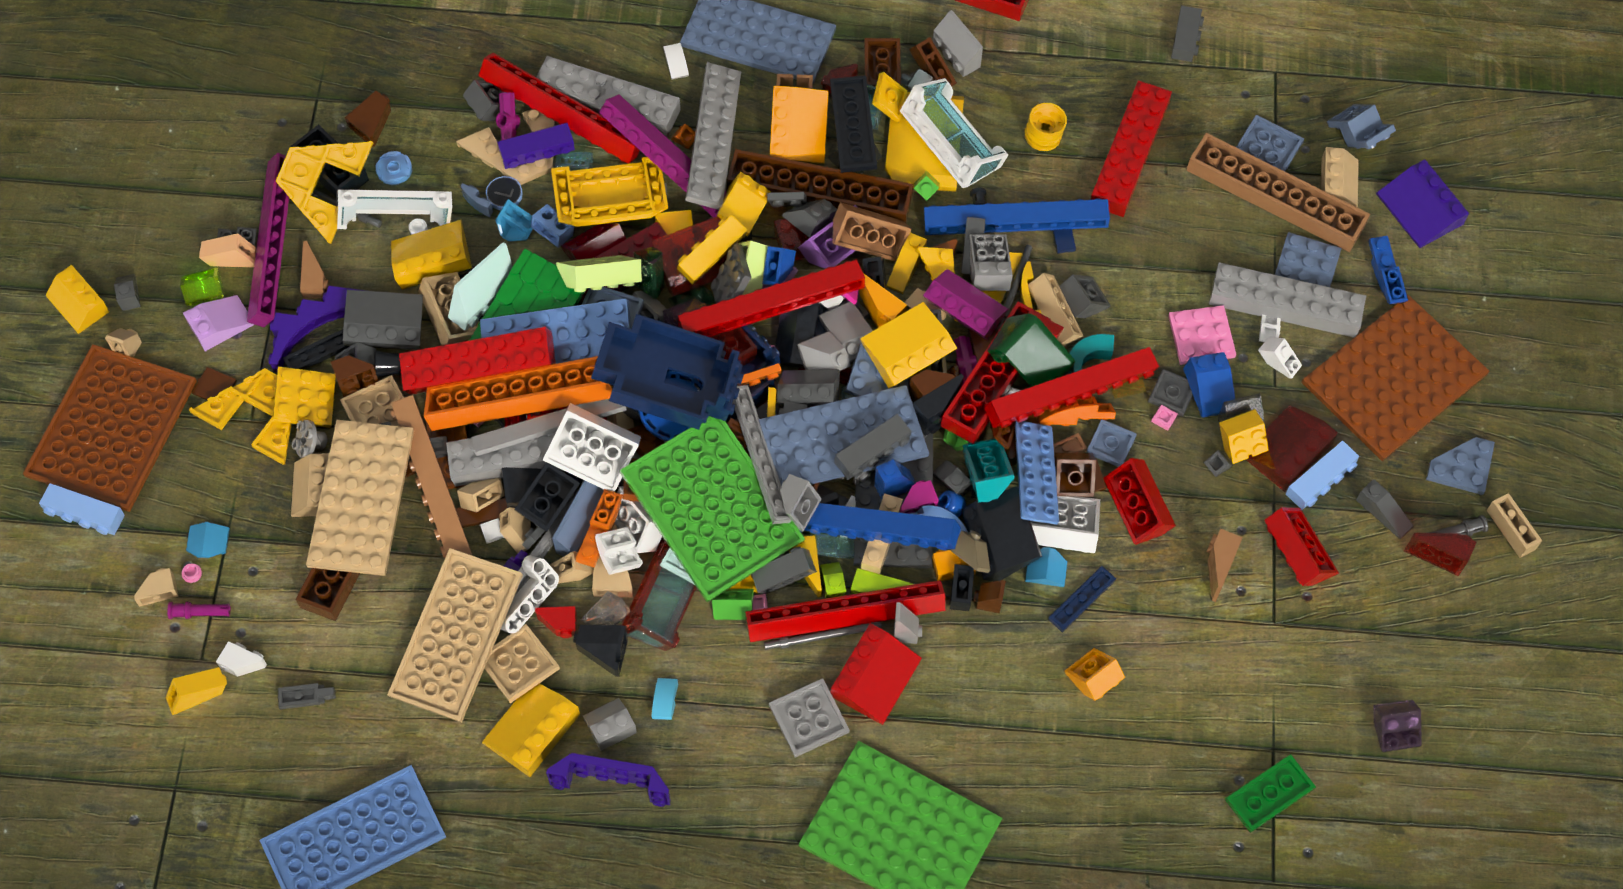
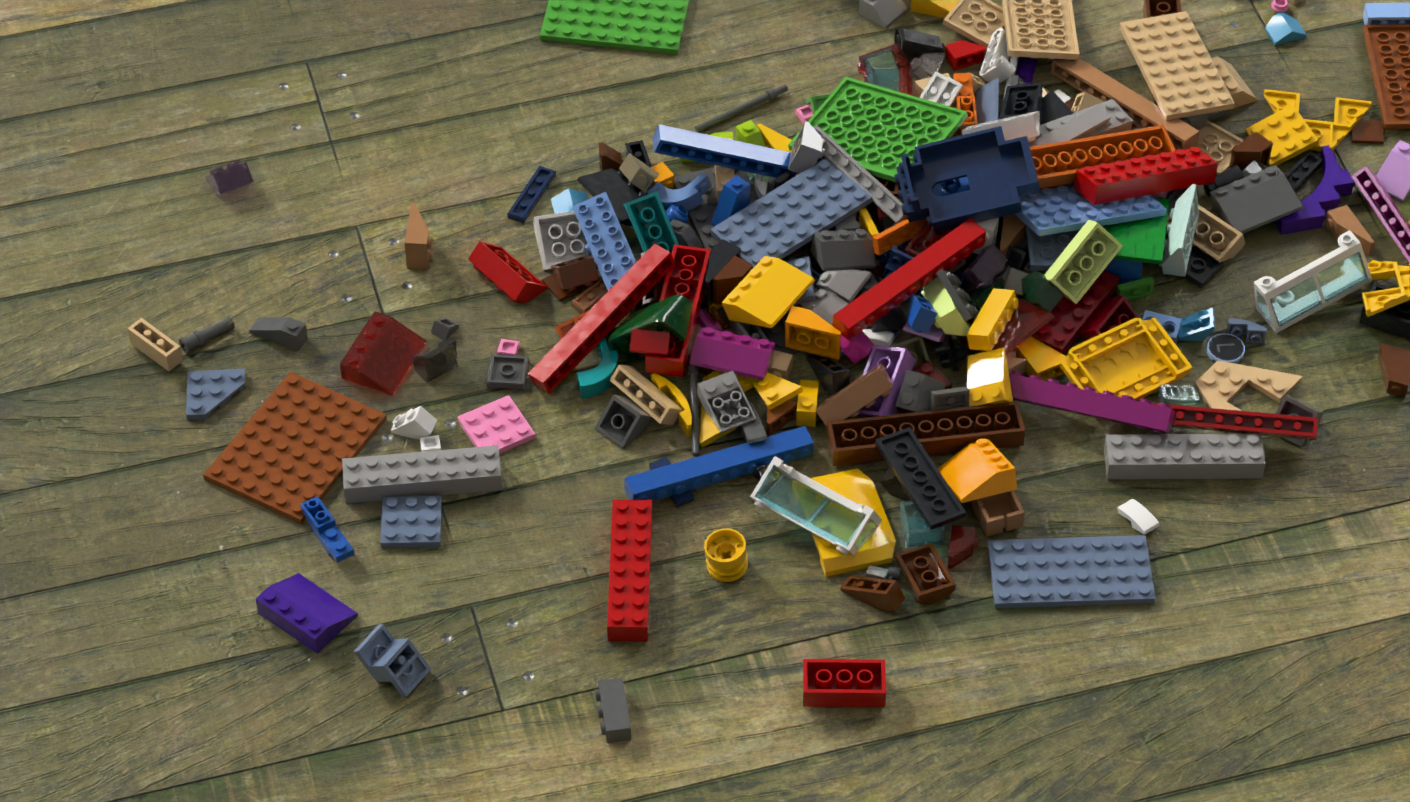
camera: 160 degrees right, 15 degrees down
light grey plate [292,420,327,458] -> none
light blue tile [375,151,412,185] -> none
yellow slope [391,220,472,289] -> none
magenta piece [496,92,520,141] -> none
dark purple brick [497,123,575,169] -> none
medium azure slope [652,678,678,720] -> none
orange slope [671,124,695,149] -> none
light grey plate [685,62,741,210] -> none
red brick [745,580,946,642] -> none
dark grey brick [751,547,817,594] -> none
light grey plate [769,678,850,757] -> none
red slope [831,623,922,725] -> none
dark grey brick [834,414,912,480] -> none
yellow tile [872,72,907,122] -> none
light grey slope [894,602,922,644] -> none
dark pink slope [900,480,939,514] -> none
bright green brick [914,171,940,201] -> none
light grey slope [932,10,983,77] -> none
light orange slope [1064,648,1125,701] -> none
sand blue plate [1086,419,1137,467] -> none
blue slope [1183,352,1237,418] -> none
medium nougat brick [1186,133,1370,252] -> none
yellow piece [1219,409,1269,464] -> none
green plate [1225,754,1316,833] -> none
sand blue plate [1236,115,1304,171] -> none
red slope [1264,507,1339,586] -> none
light blue brick [1286,441,1359,510] -> none
tan slope [1321,147,1358,207] -> none
clear red slope [1404,533,1477,576] -> none

